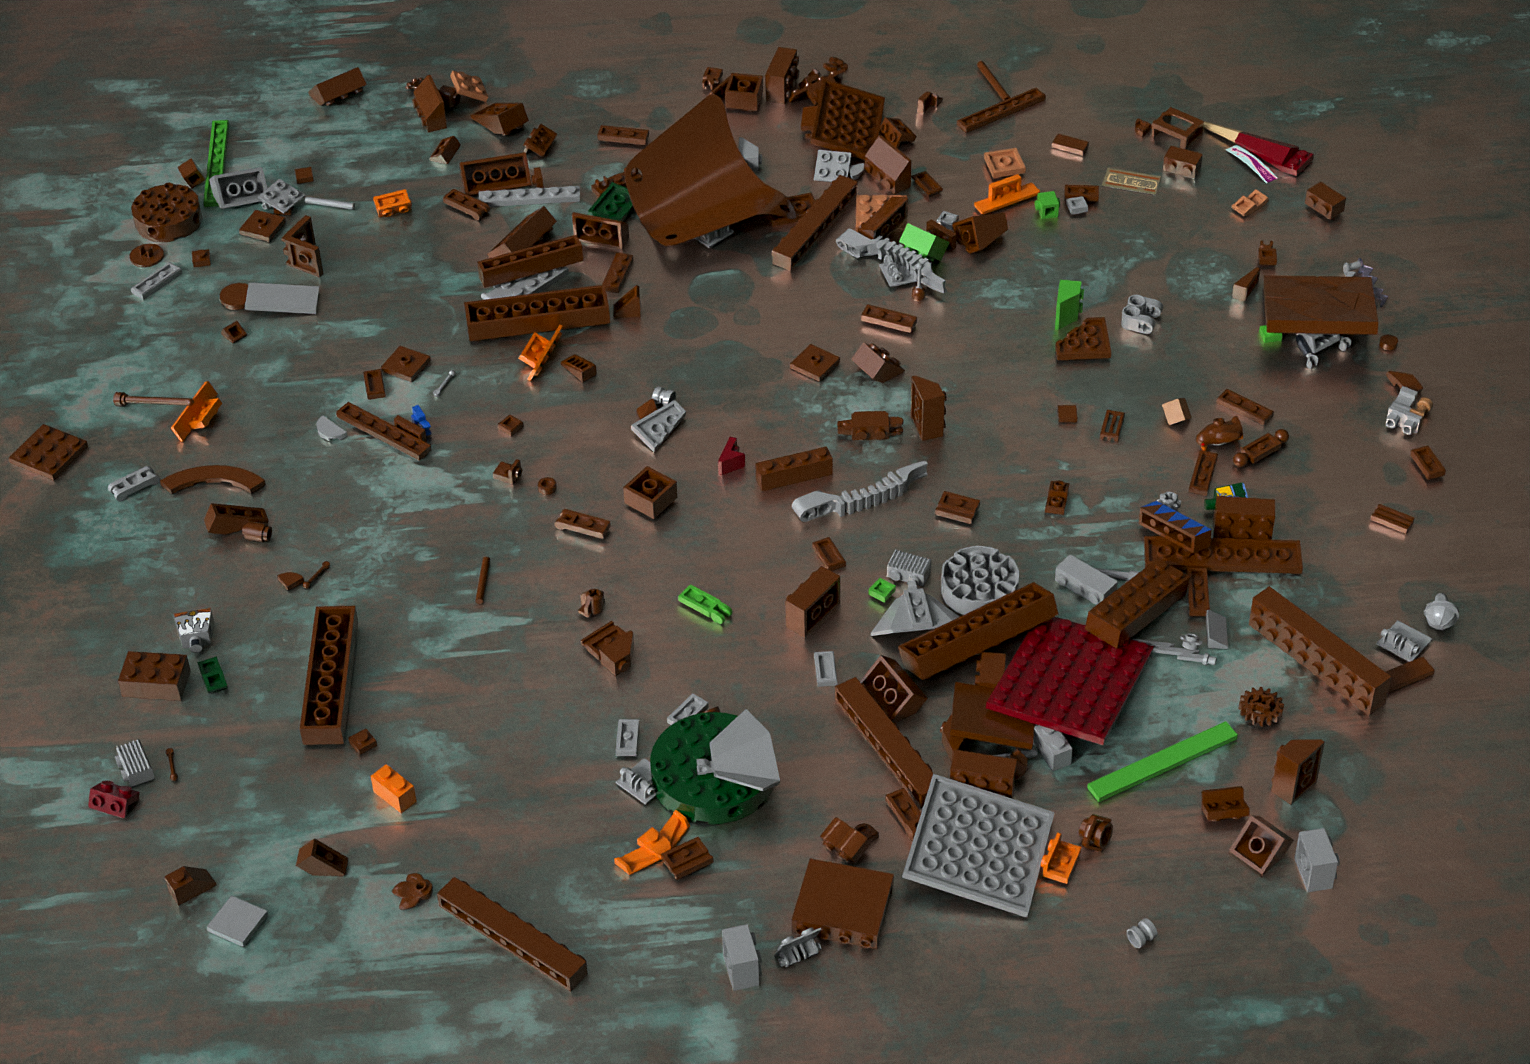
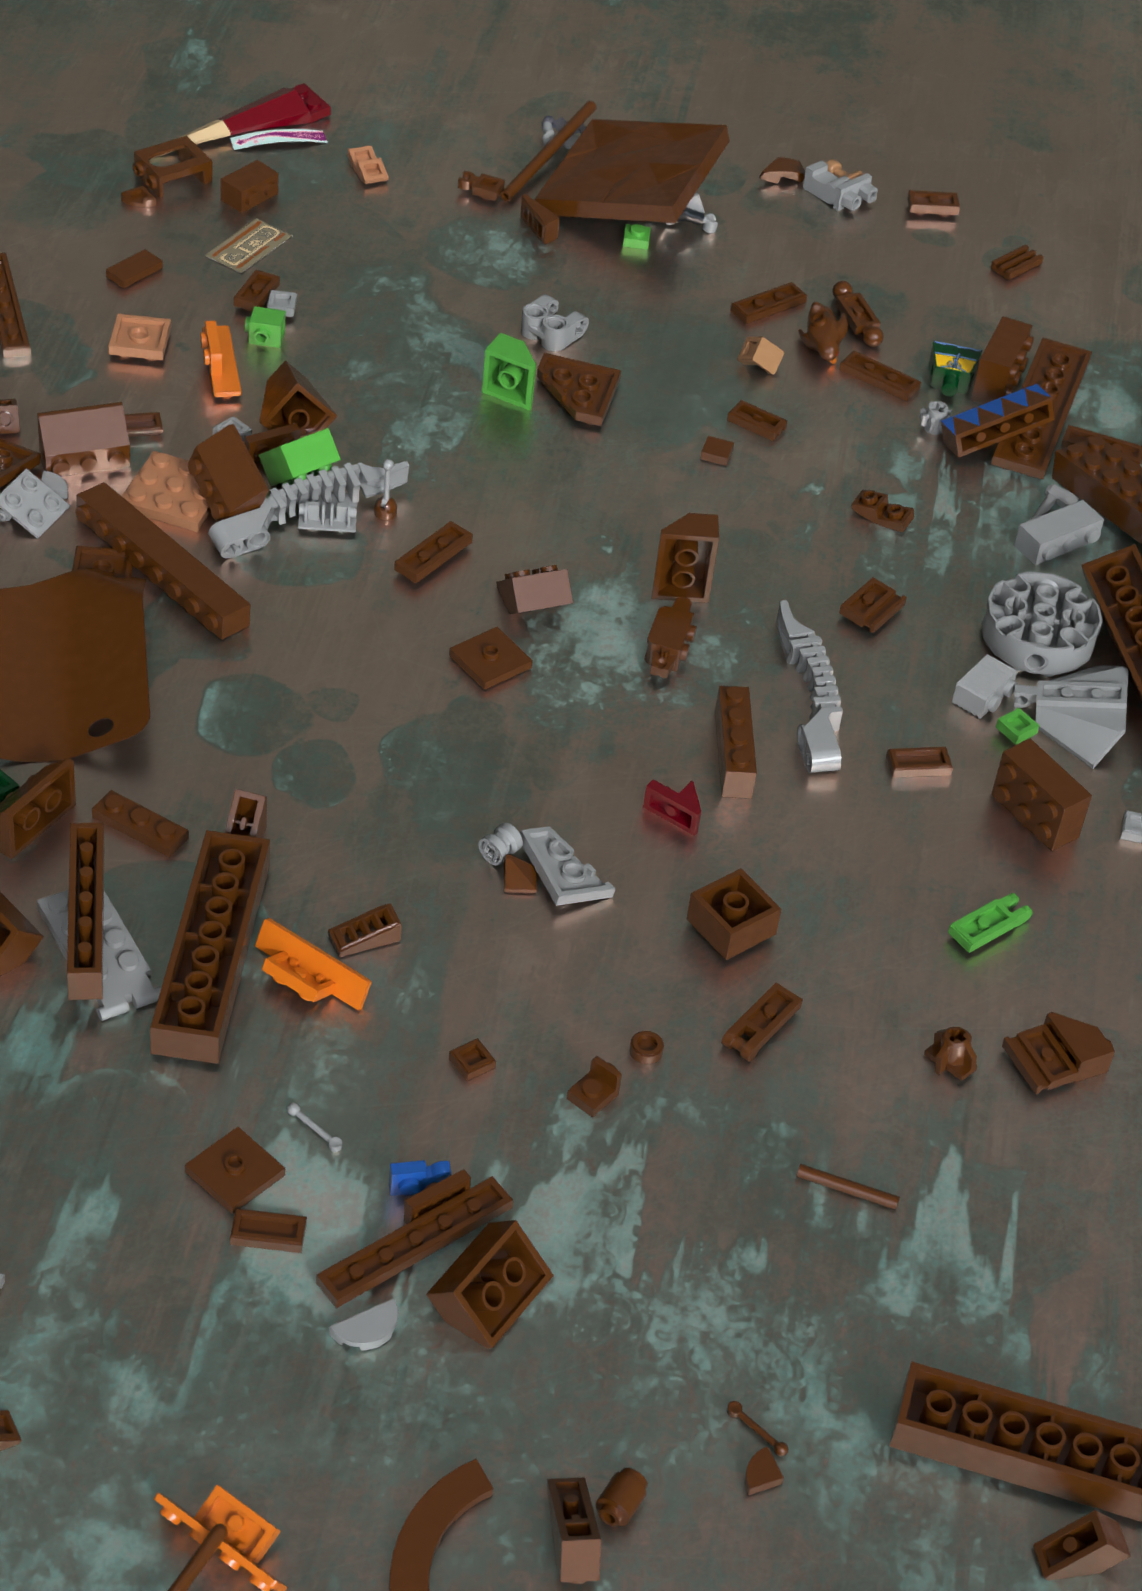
camera: 80 degrees left, 0 degrees up
reddish brown brick [1305,182,1346,220] -> none
none -> reddish brown slope [426,1220,554,1349]
none -> reddish brown piece [500,101,597,202]
none -> reddish brown slope [1033,1510,1131,1581]

